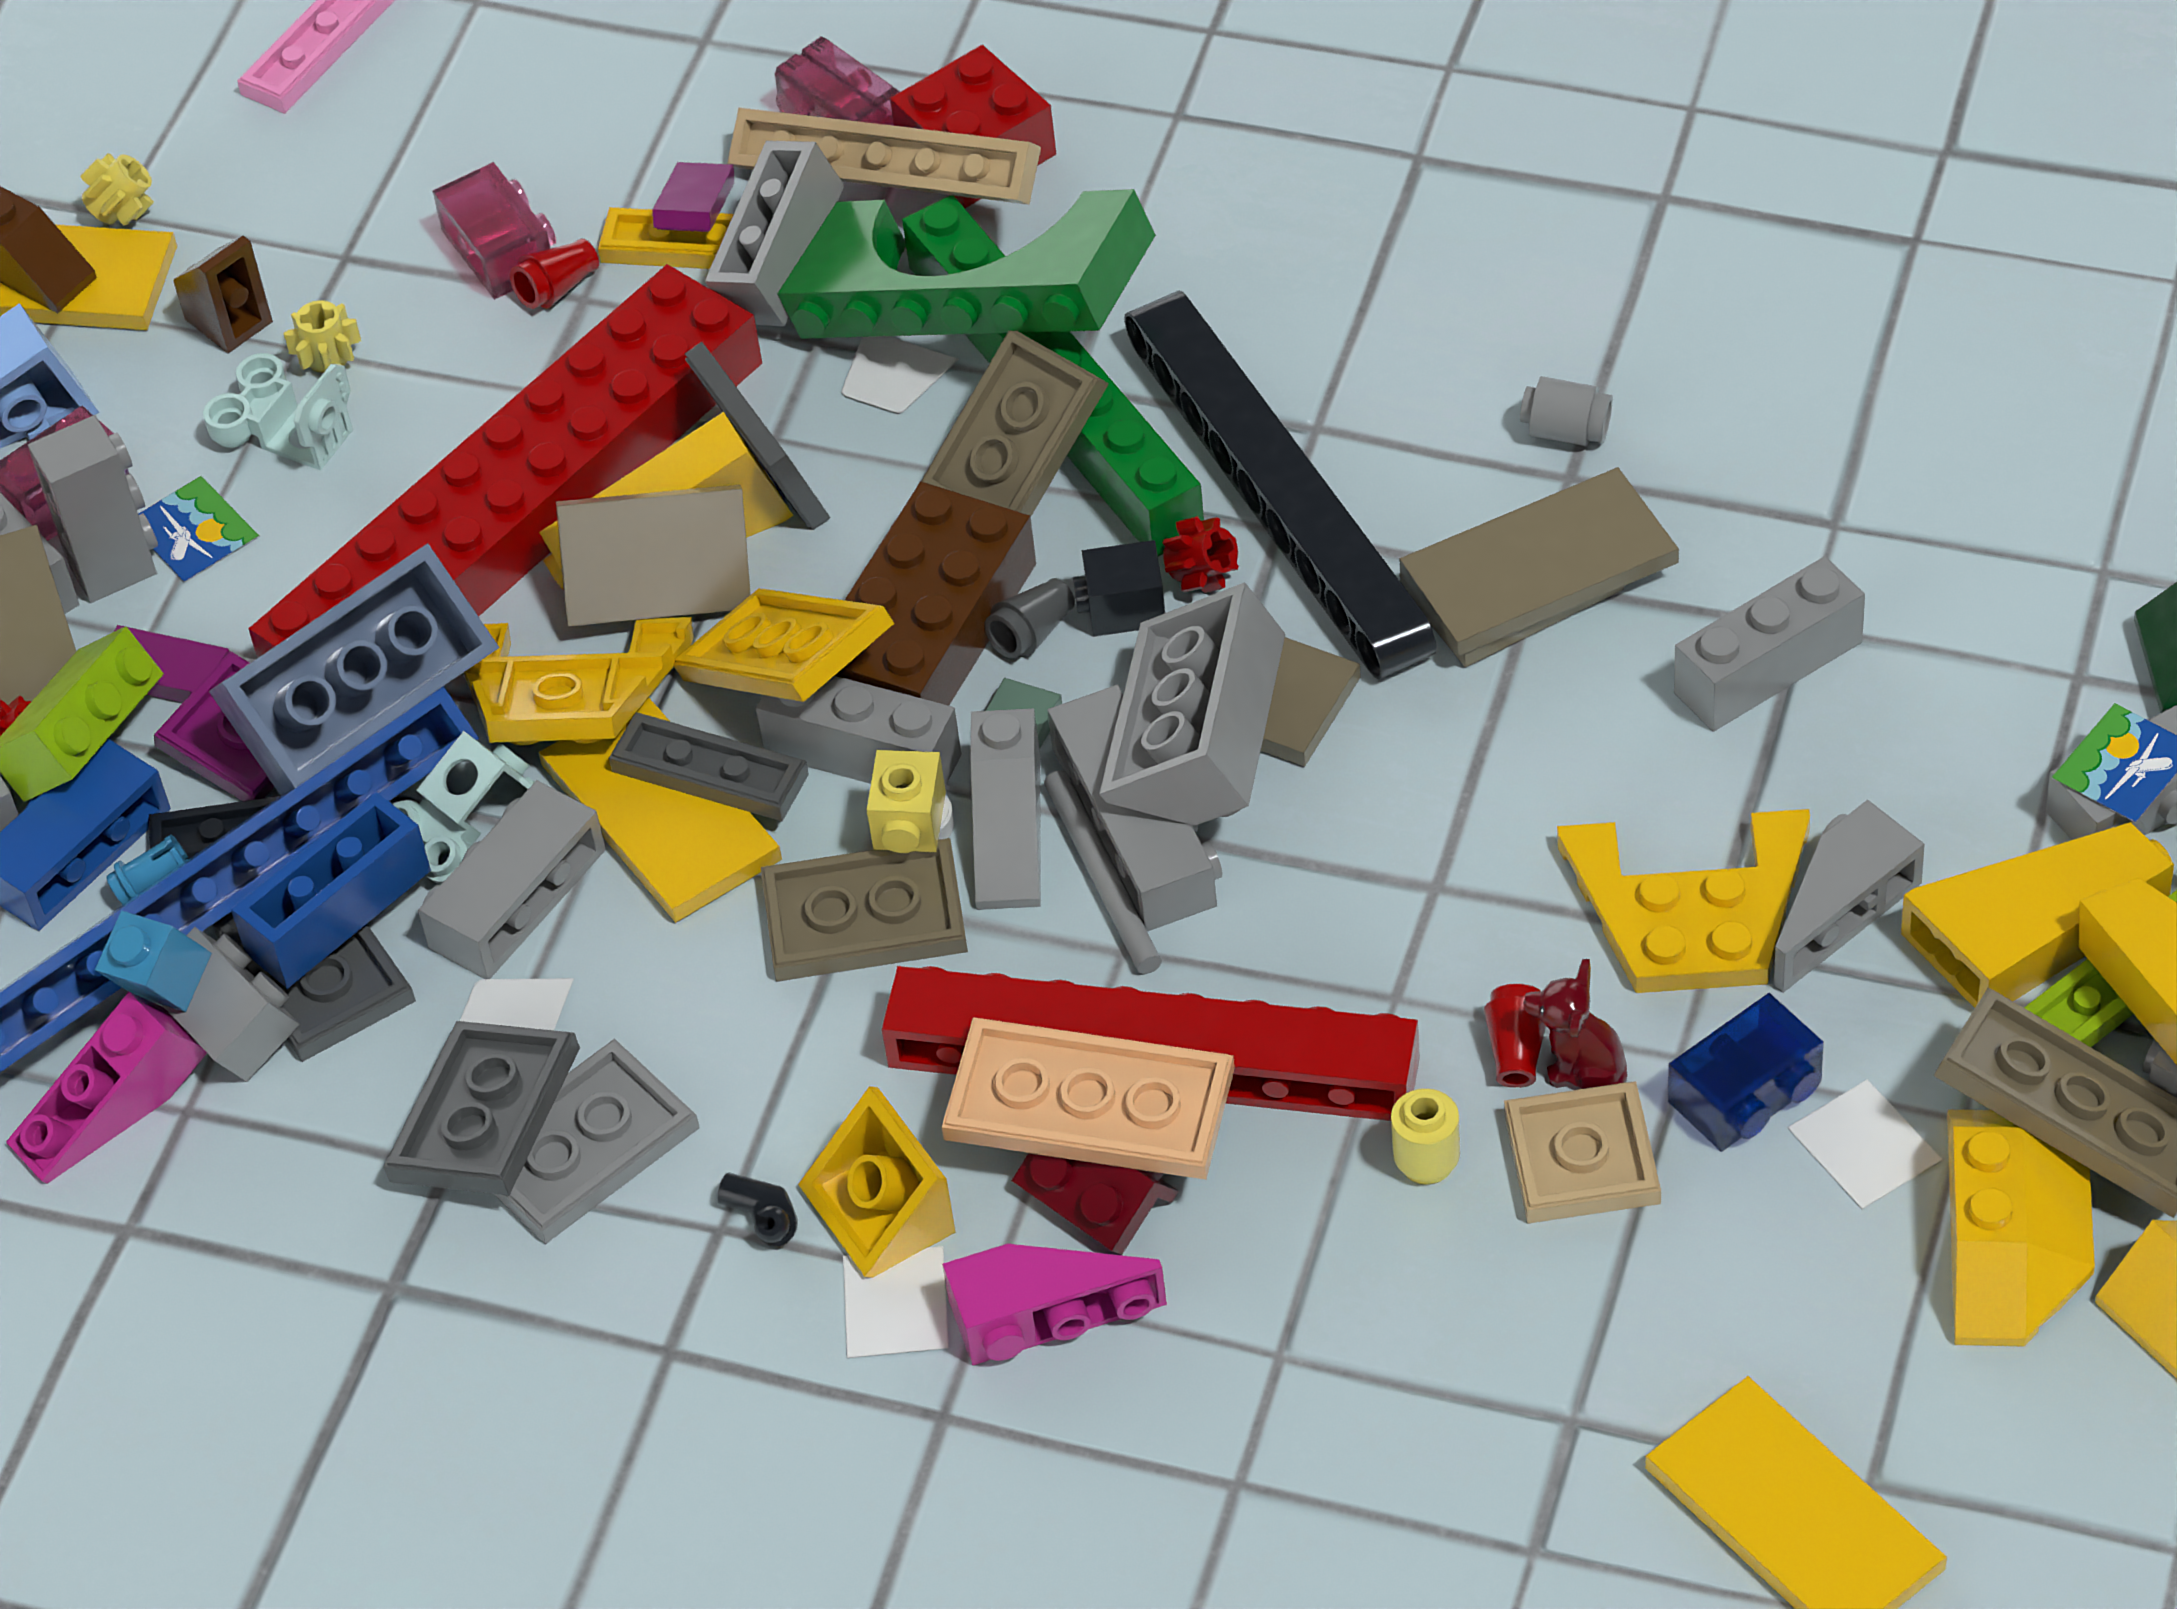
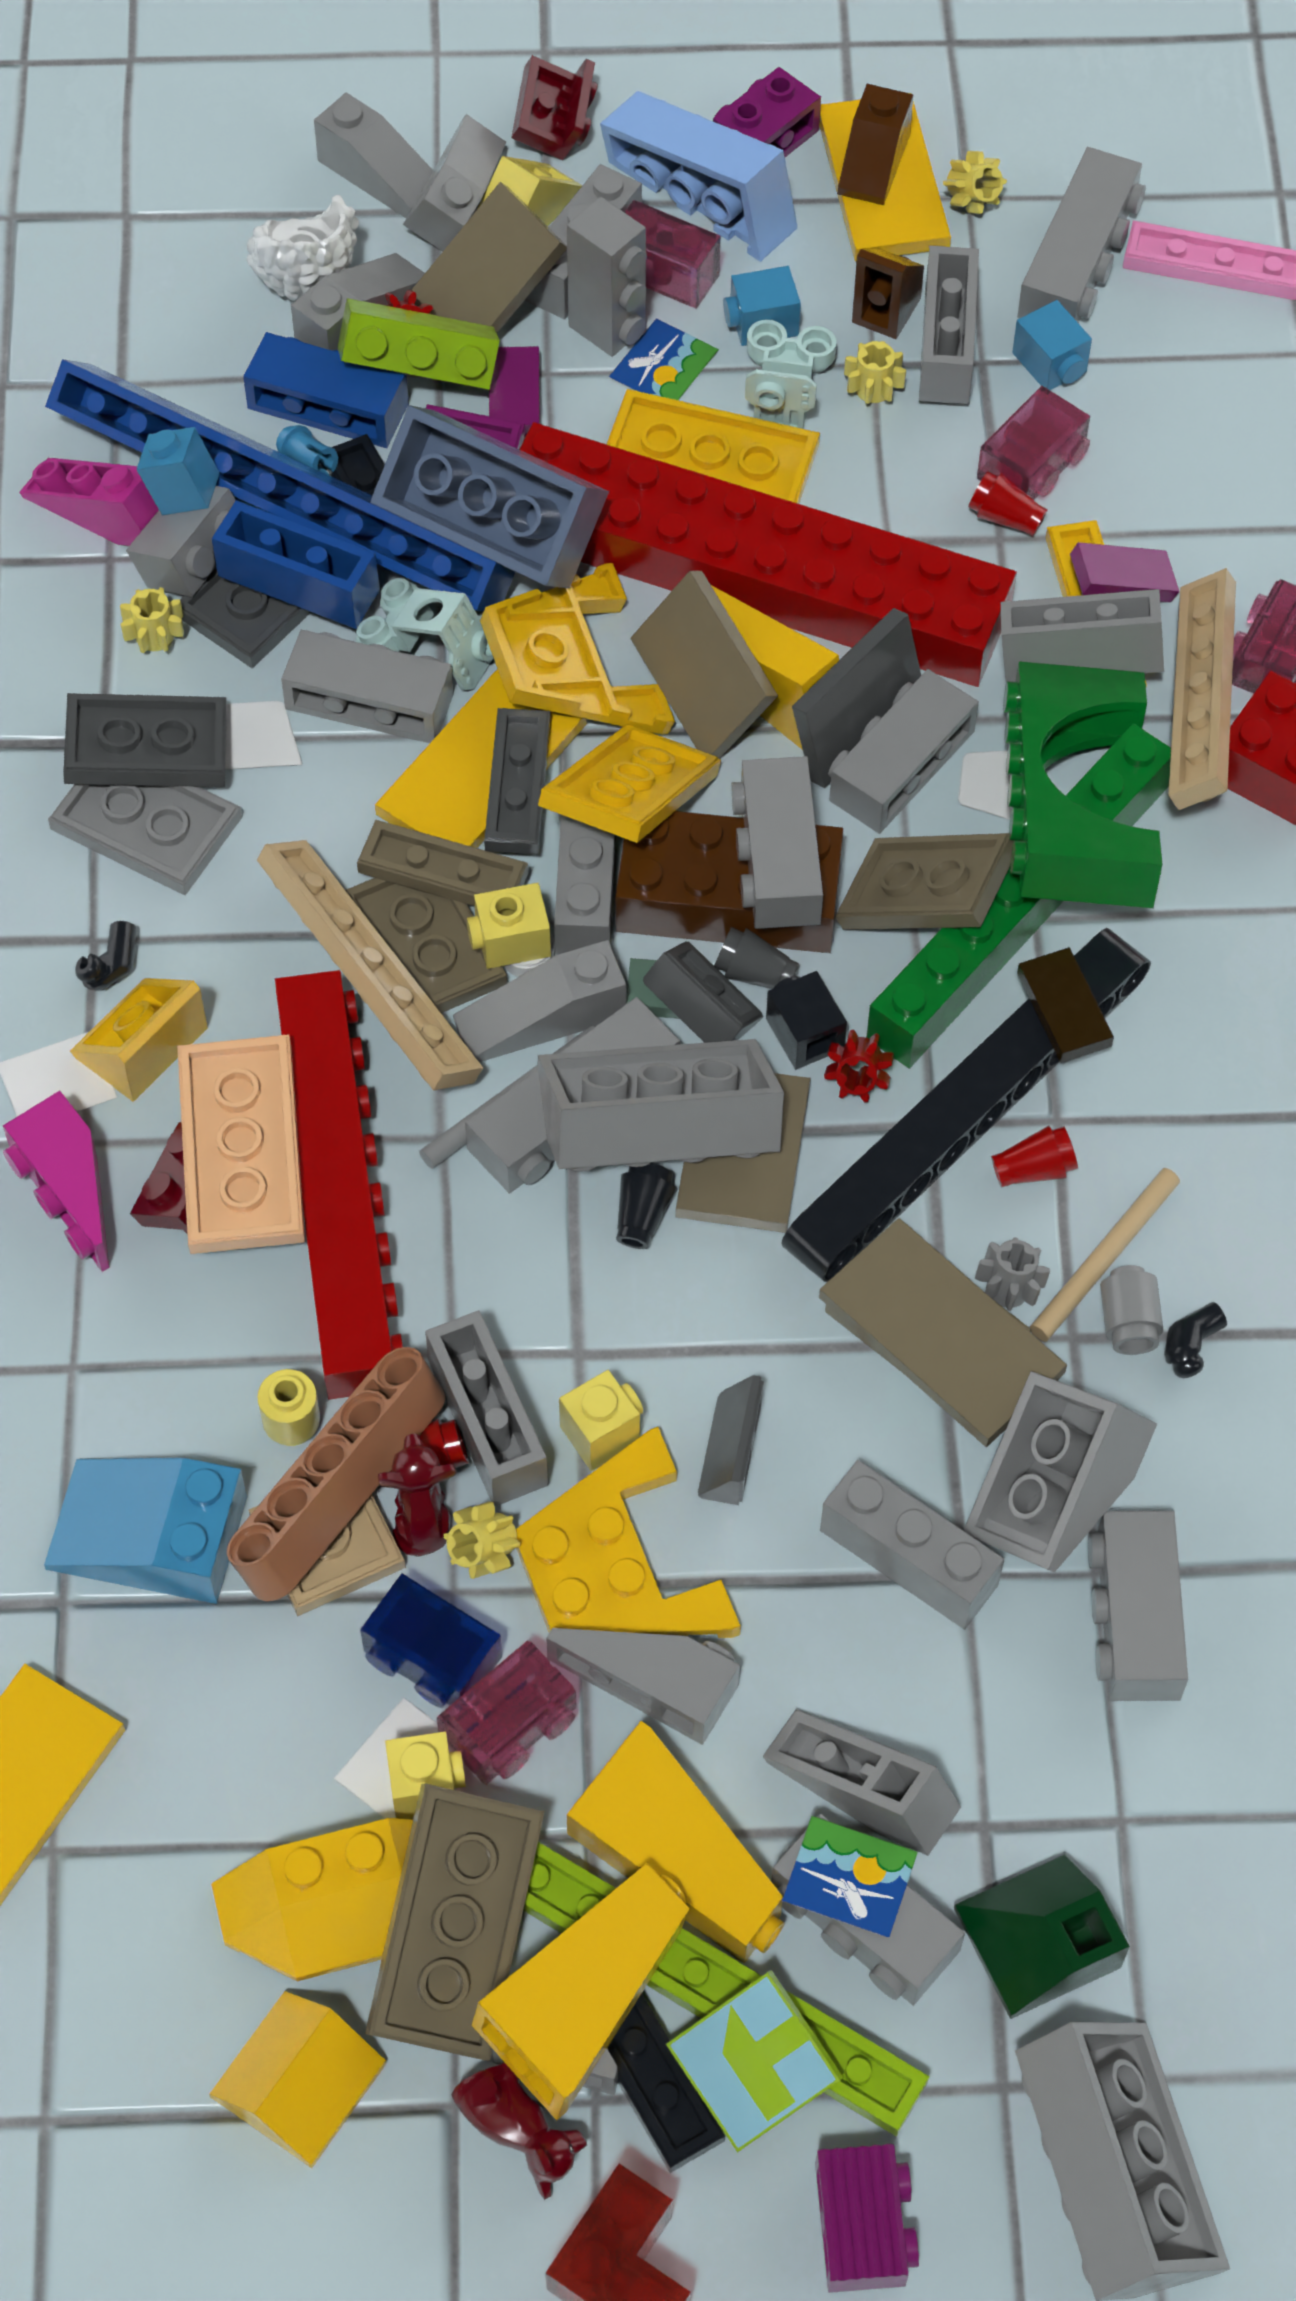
camera: 65 degrees right, 10 degrees up
none -> dark azure slope [44,1458,247,1604]
none -> light yellow gear [120,587,184,653]
none -> nougat beam [226,1347,445,1602]
none -> tan plate [257,840,483,1091]
none -> dark tan tile [357,820,528,906]
none -> light yellow brick [385,1731,466,1819]
none -> light grey brick [425,1310,548,1507]
none -> clear pink brick [436,1640,577,1785]
none -> light yellow gear [444,1501,520,1579]
none -> light yellow brick [559,1369,643,1471]
none -> yellow tile [607,389,820,504]
none -> black cone [616,1163,675,1249]
none -> dark grey slope [643,941,763,1043]
none -> dark grey slope [698,1375,764,1505]
none -> dark azure brick [723,266,801,346]
none -> light grey brick [731,756,823,929]
none -> light grey slope [763,1709,961,1856]
none -> light grey brick [828,669,979,834]
none -> light grey brick [919,245,979,404]
none -> light grey slope [963,1371,1157,1573]
none -> light grey gear [975,1237,1050,1311]
none -> red cone [991,1125,1078,1188]
none -> dark azure brick [1012,300,1092,392]
none -> light grey brick [1017,146,1146,323]
none -> dark brown tile [1017,947,1114,1063]
none -> tan bar [1030,1168,1180,1342]
none -> light grey brick [1088,1511,1188,1701]
none -> black arm [1164,1302,1227,1379]

